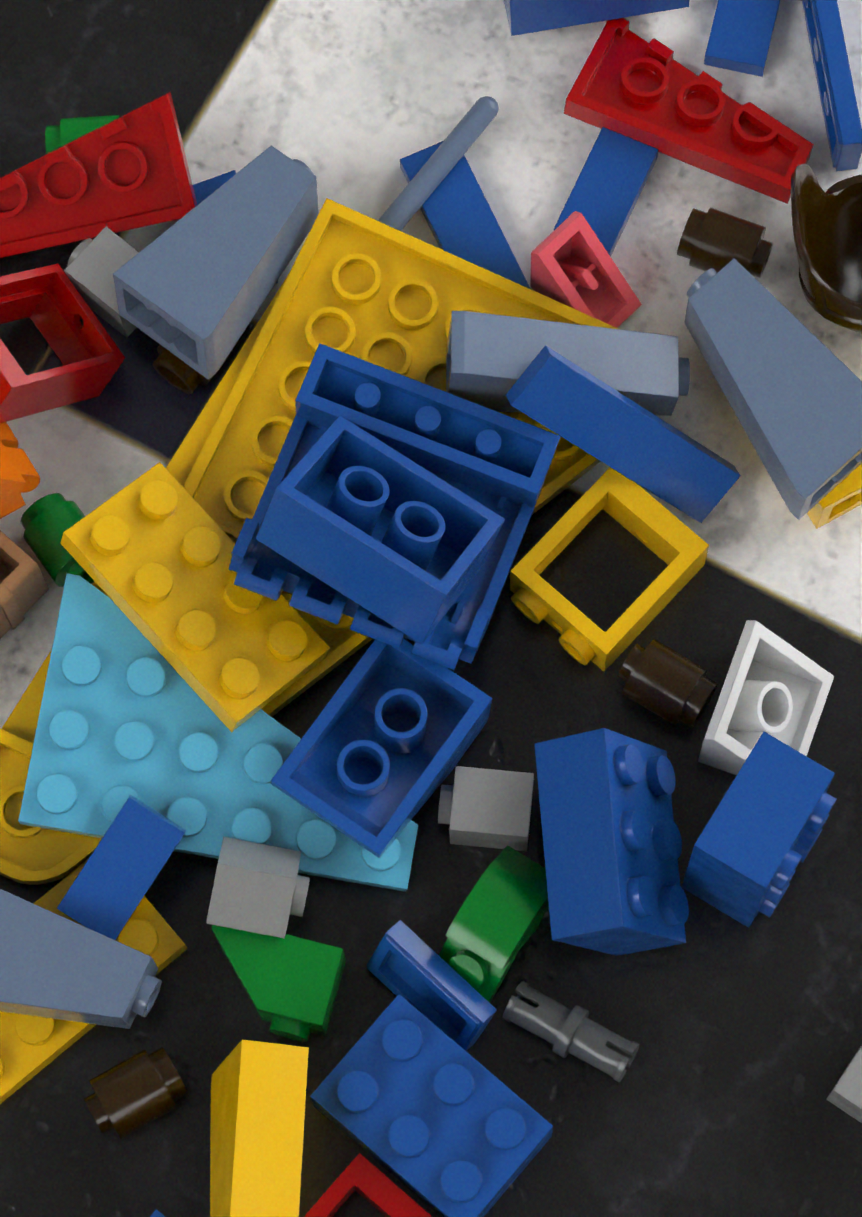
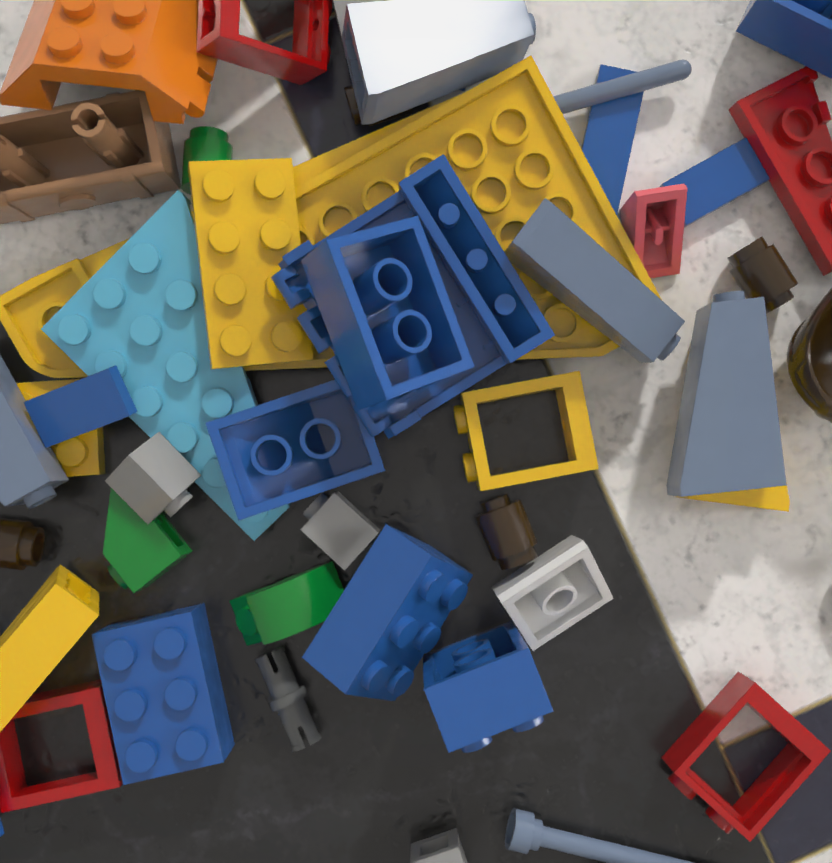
camera: 35 degrees right, 15 degrees up
blue tile [366,920,497,1051] -> none
blue tile [506,345,741,523] -> none

